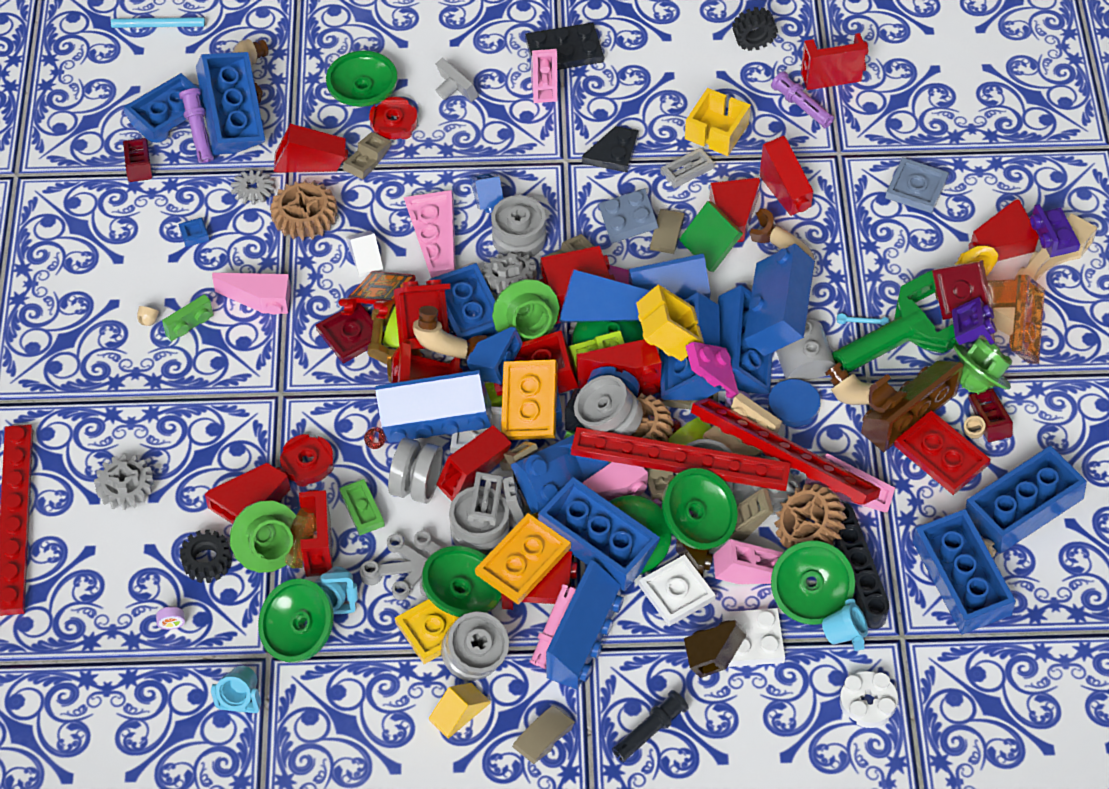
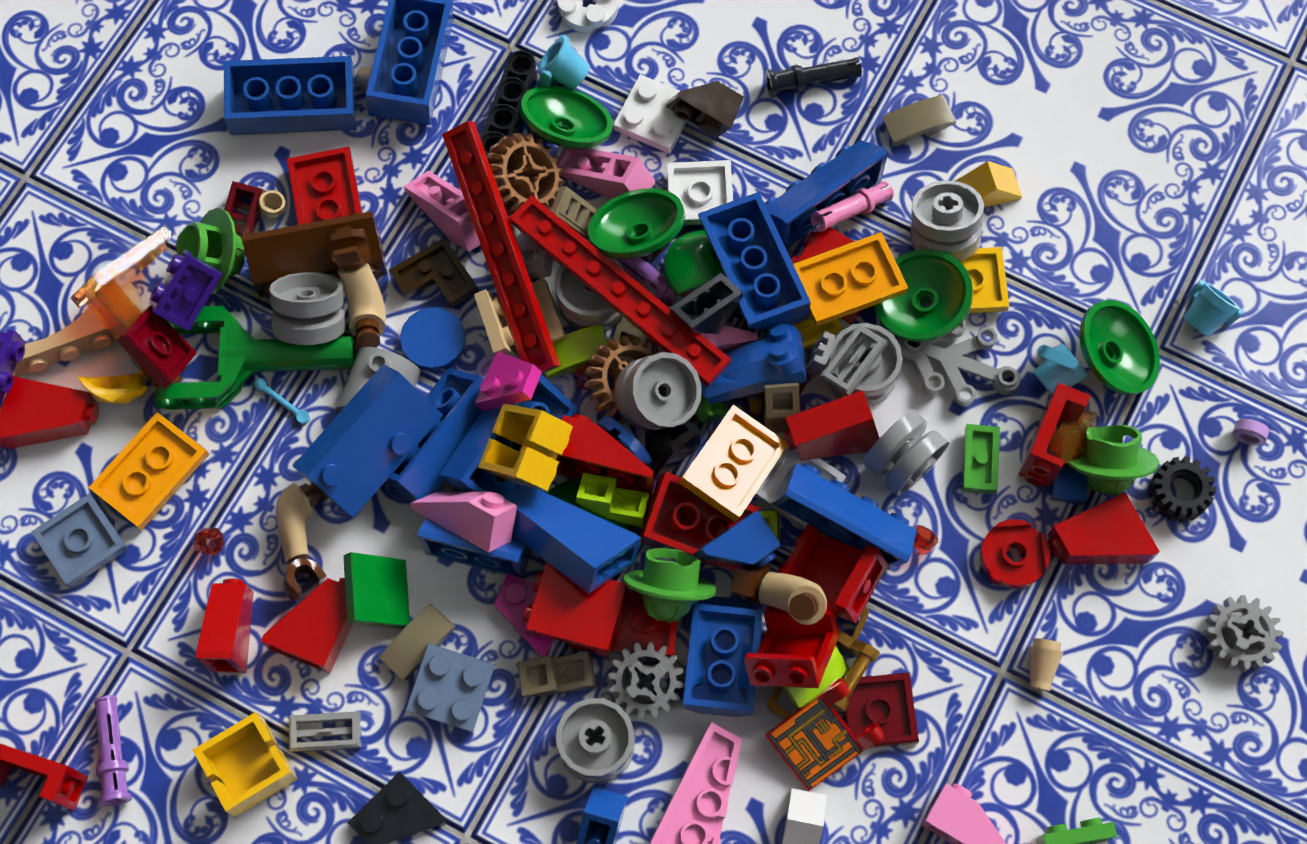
camera: 150 degrees left, 15 degrees up
none -> light orange plate [88,412,210,531]
none -> clear red hinge [193,528,224,555]
none -> light grey wheel [269,272,346,345]
none -> dark brown plate [389,238,479,308]
none -> bright pink slope [410,491,517,553]
none -> black slope [670,273,743,335]
none -> tan cone [1029,638,1064,691]

